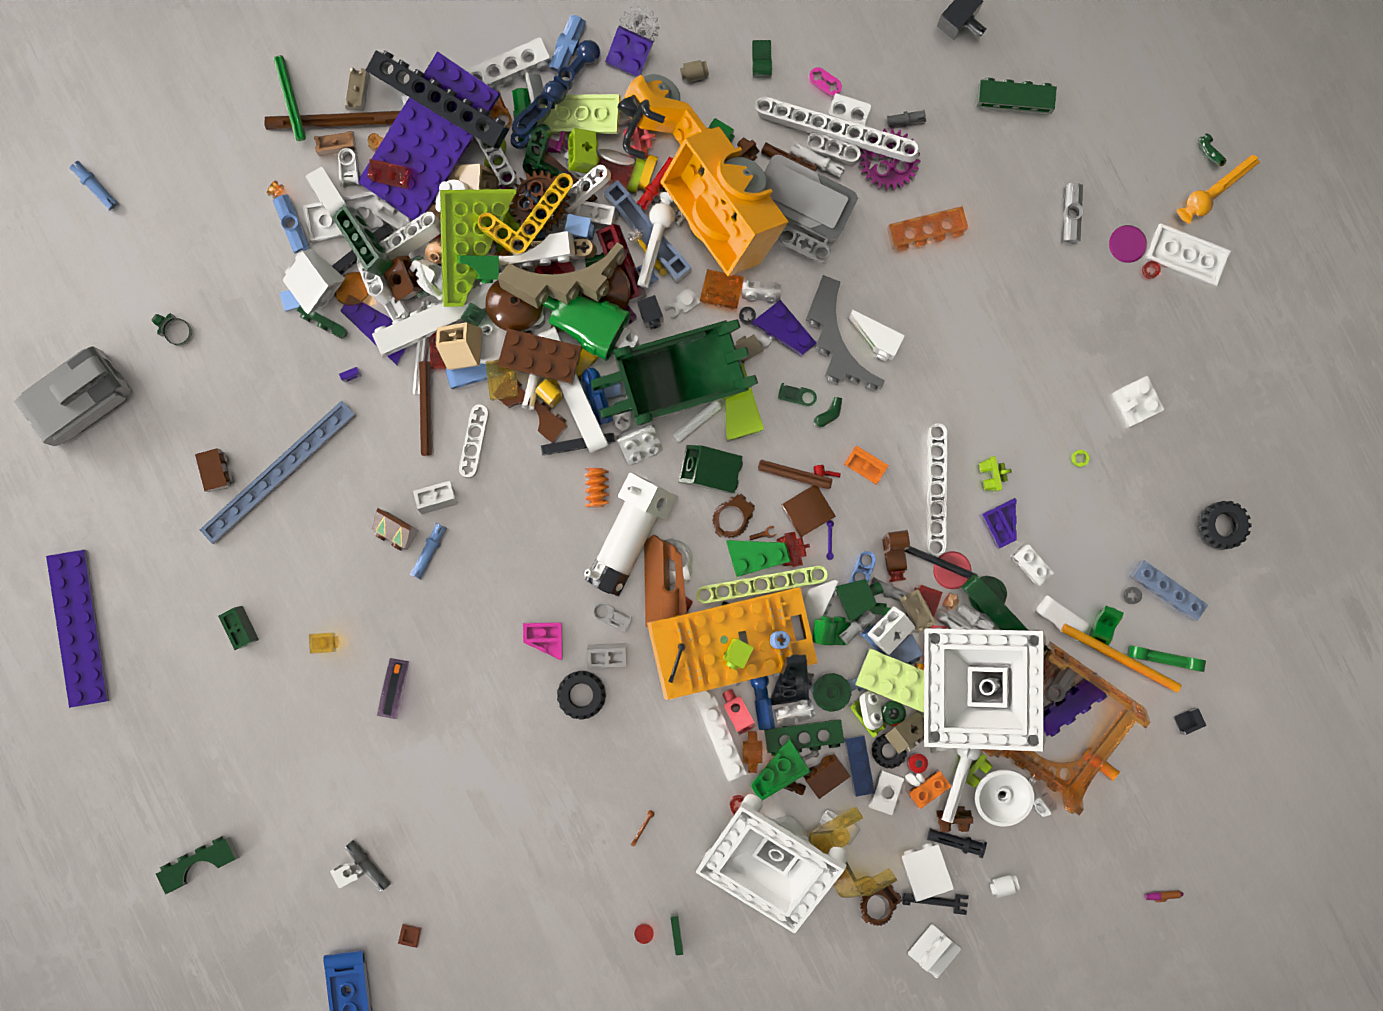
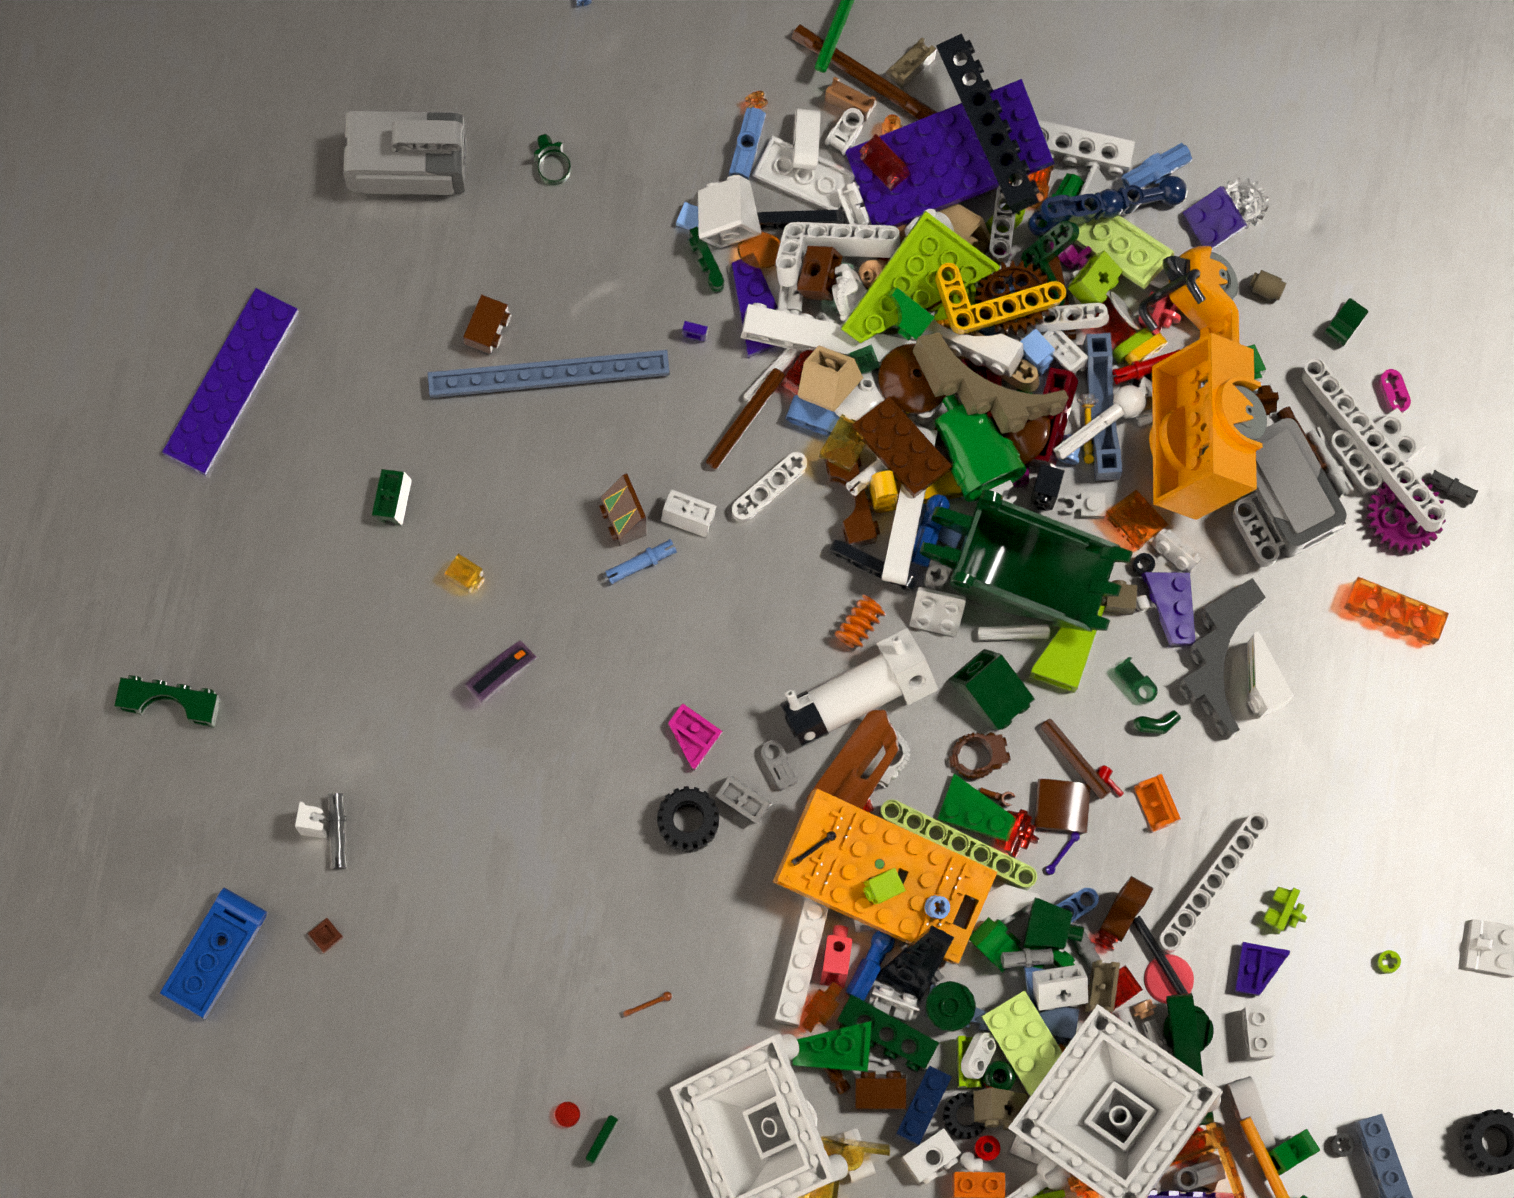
camera: 30 degrees right, 10 degrees down
dark green brick [332,204,393,277] -> none

